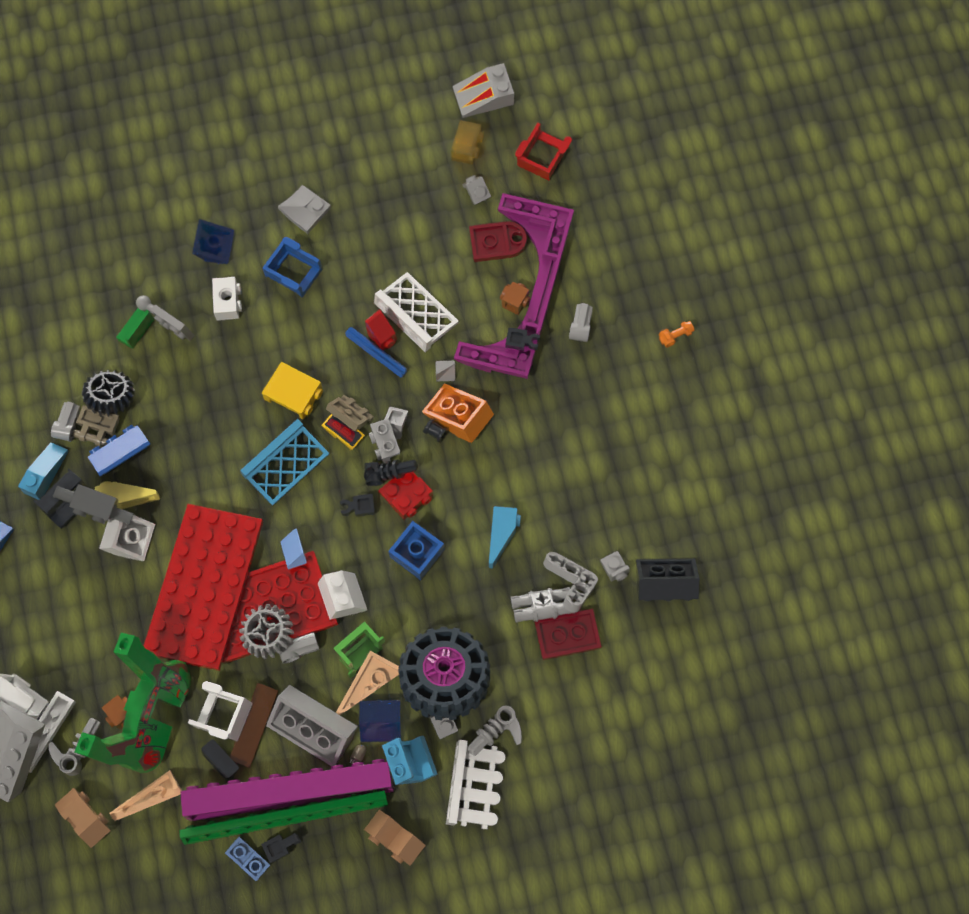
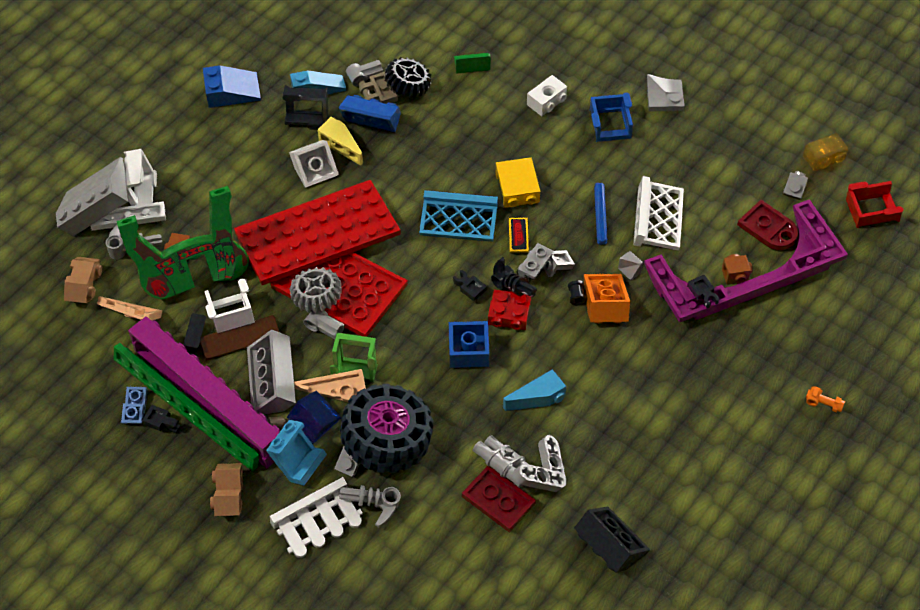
camera: 50 degrees right, 15 degrees down
dark grey brick [53,484,134,525] -> none
light grey plate [136,295,195,341] -> none
clear blue slope [192,219,234,264] -> none
medium blue slope [281,528,307,569] -> none
white slope [318,571,367,620] -> none
dark tan plate [326,395,374,431] -> none
red slope [365,309,397,351] -> none
light grey slope [453,63,514,118] -> none
light grey piece [569,303,593,342] -> none
light grey bracket [600,551,630,582] -> none

